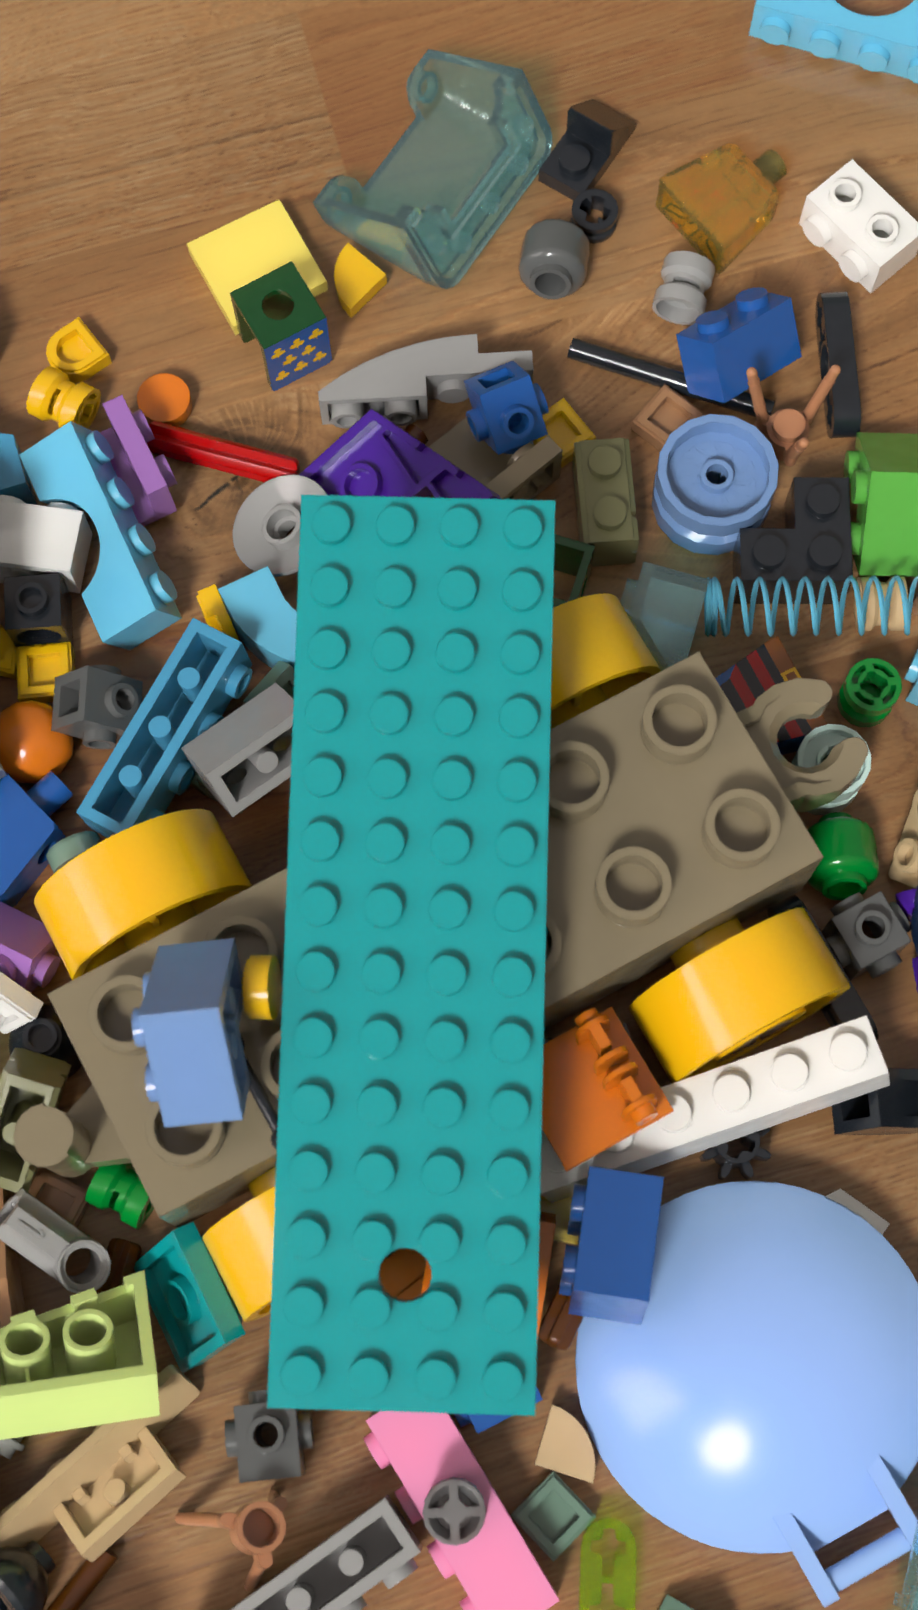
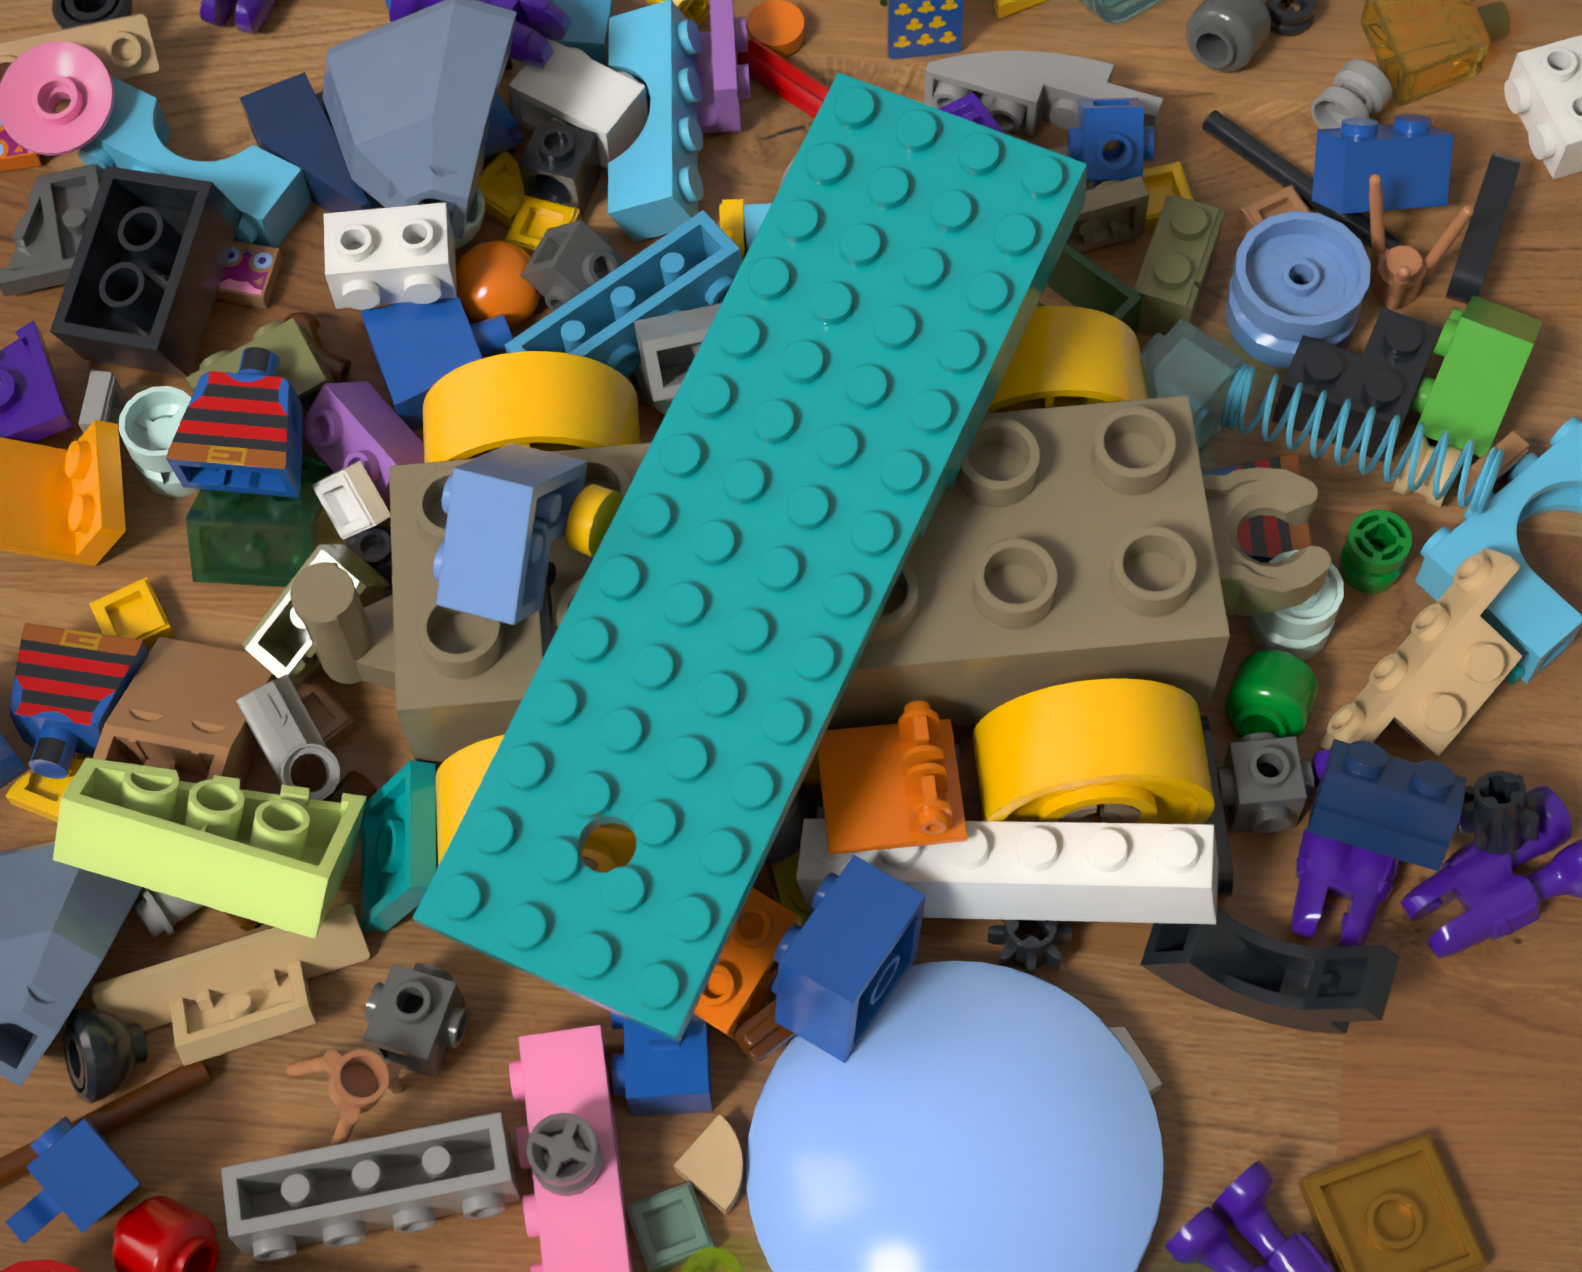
camera: 25 degrees right, 10 degrees down
green wheel [85,1163,154,1230] -> none

